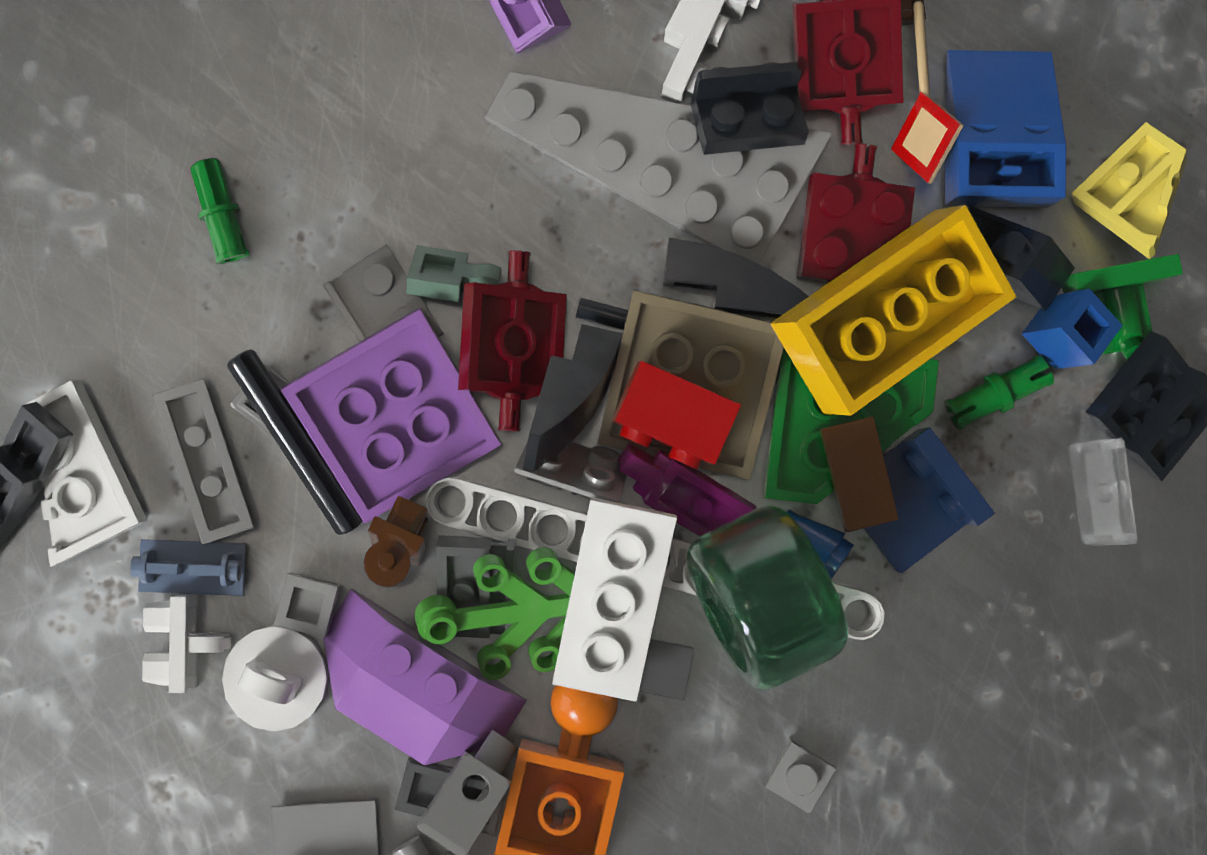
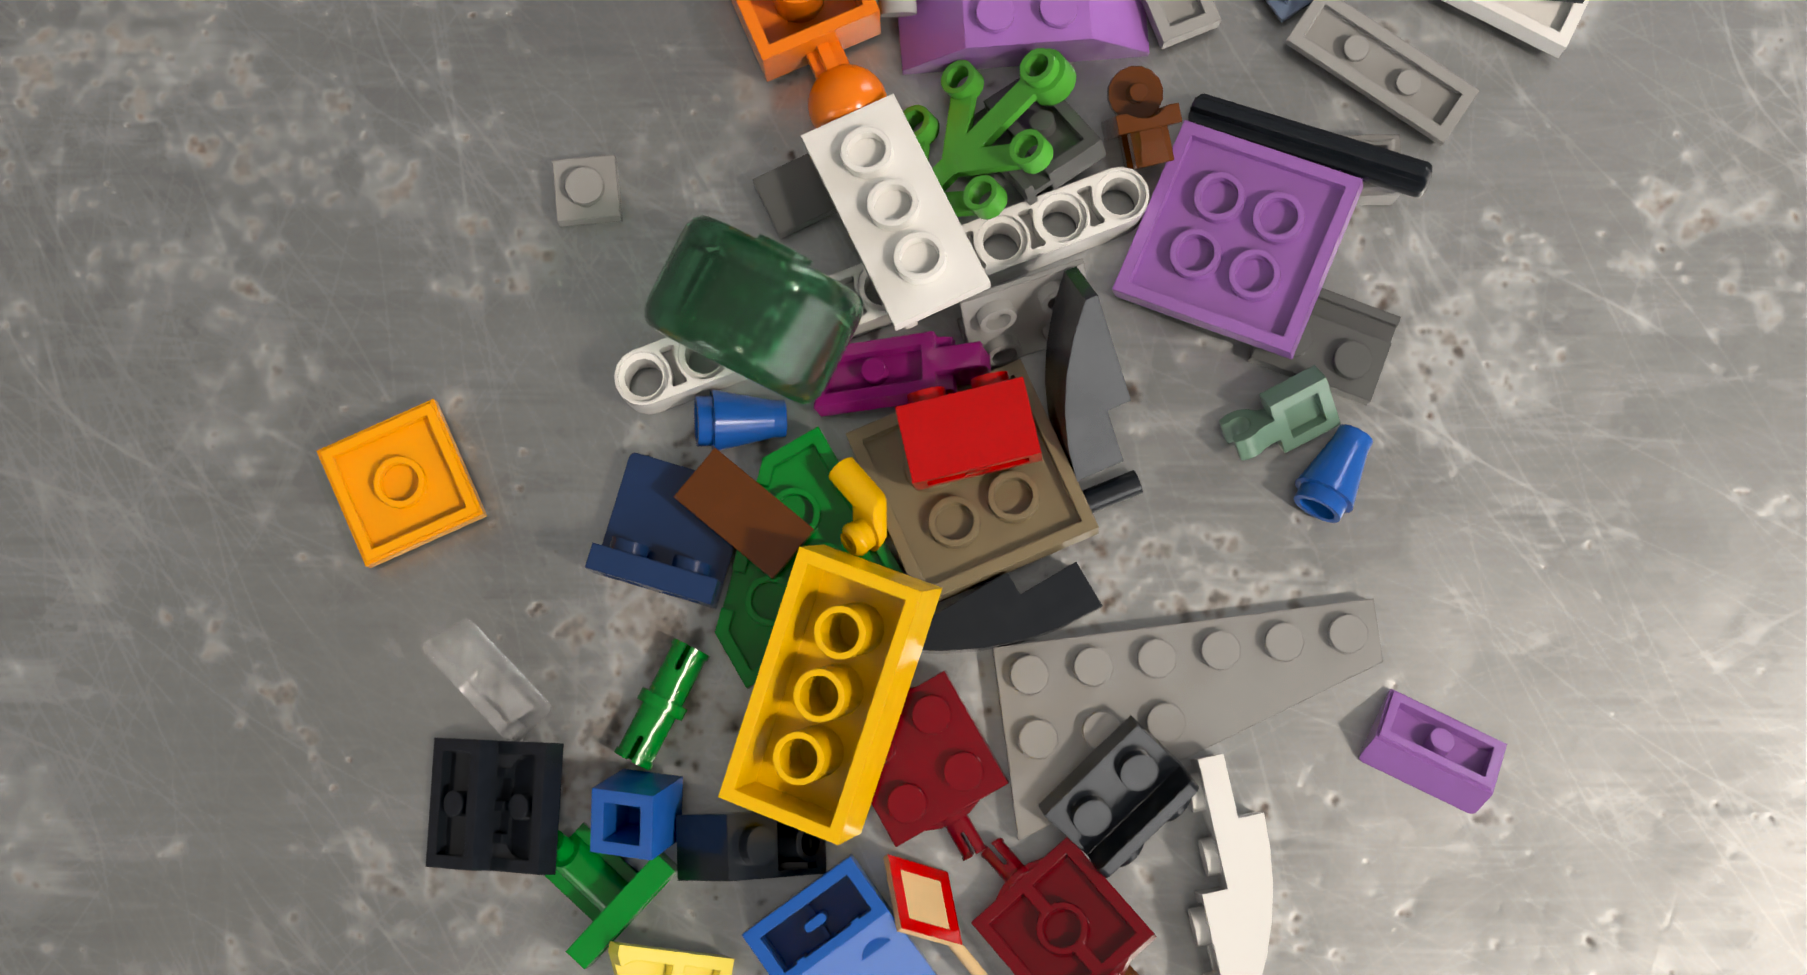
camera: 150 degrees right, 5 degrees down
green axle [190,158,250,264] -> none
dark red plate [458,250,567,432] -> none
none -> light orange plate [316,399,487,568]
none -> yellow arm [829,457,887,556]
none -> blue cone [1294,424,1373,523]

